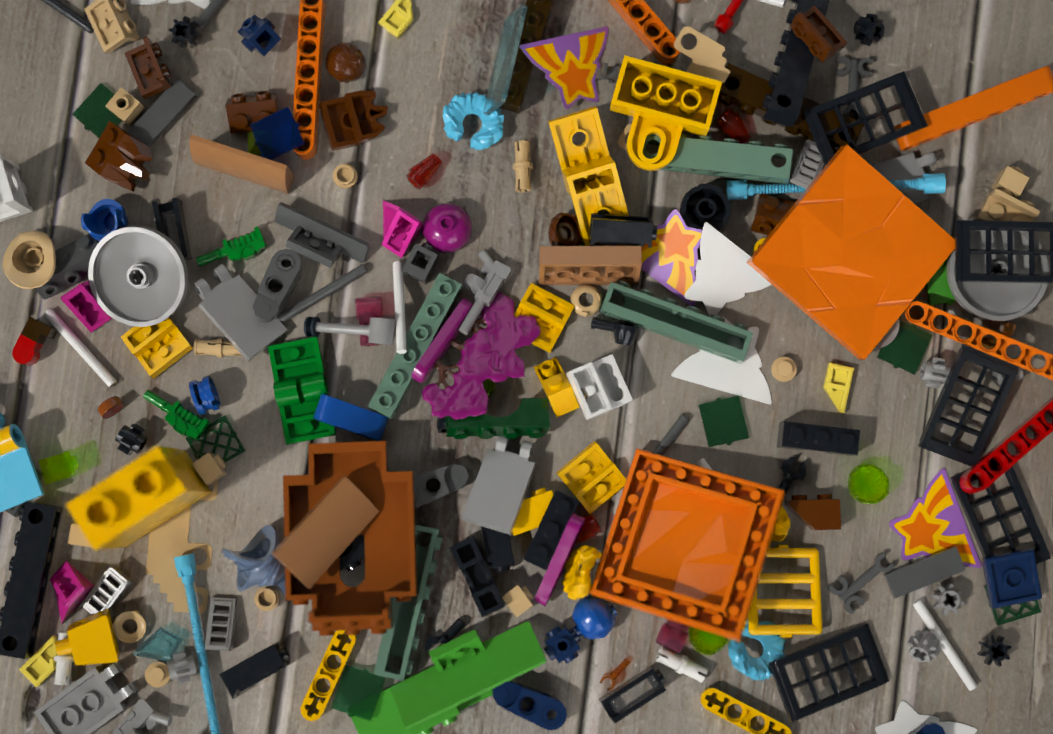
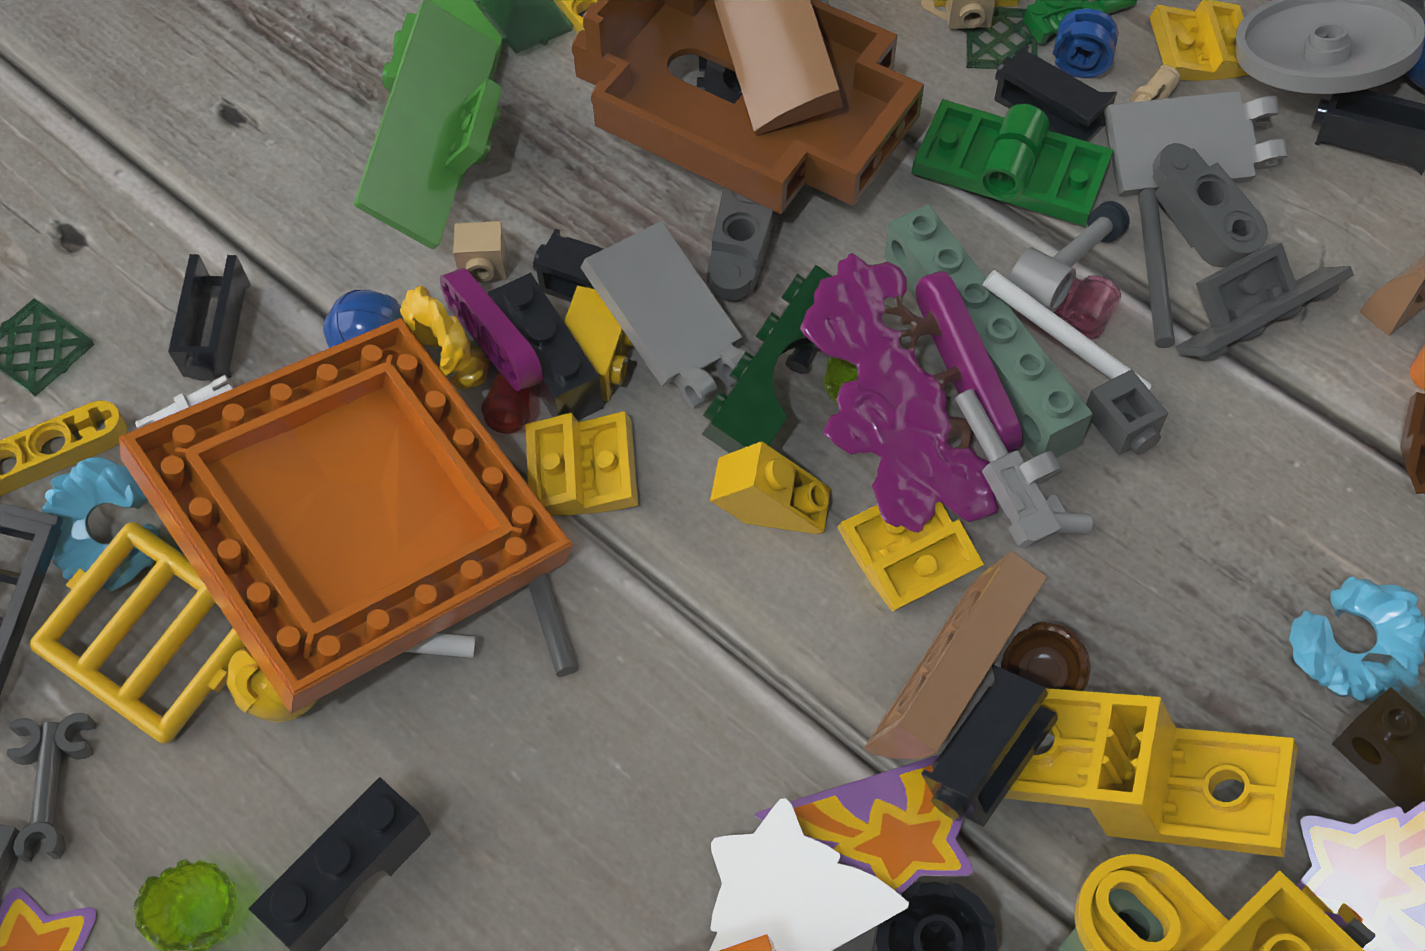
camera: 125 degrees right, 25 degrees down
green piece [196,227,267,267] -> none
blue beam [313,394,389,441] -> none
tan plate [333,164,358,189] -> none
sand green piece [374,524,443,681] -> none
dark pink slope [381,200,423,258] -> none
clear red cone [406,153,442,190] -> none
magenta cylinder [423,203,472,253] -> none
black bar [425,618,465,652] -> none
black arch [449,536,506,618] -> none
dark blue piece [492,680,567,730] -> none
tan pin [513,140,532,193] -> none
dark blue brick [543,625,581,664] -> none
white piece [566,354,633,420] -> none
tan piece [570,285,603,317] -> none
black bar [591,316,639,346] -> none
sand green piece [600,280,753,364] -> none
clear orange hand [600,658,630,691] -> none
white sticker [671,317,772,405] -> none
clear green piece [698,396,749,448] -> none
tan plate [771,357,797,382] -> none
black bar [778,457,807,497] -> none
reddish brown slope [785,494,841,530] -> none
none -> black window [994,45,1117,142]

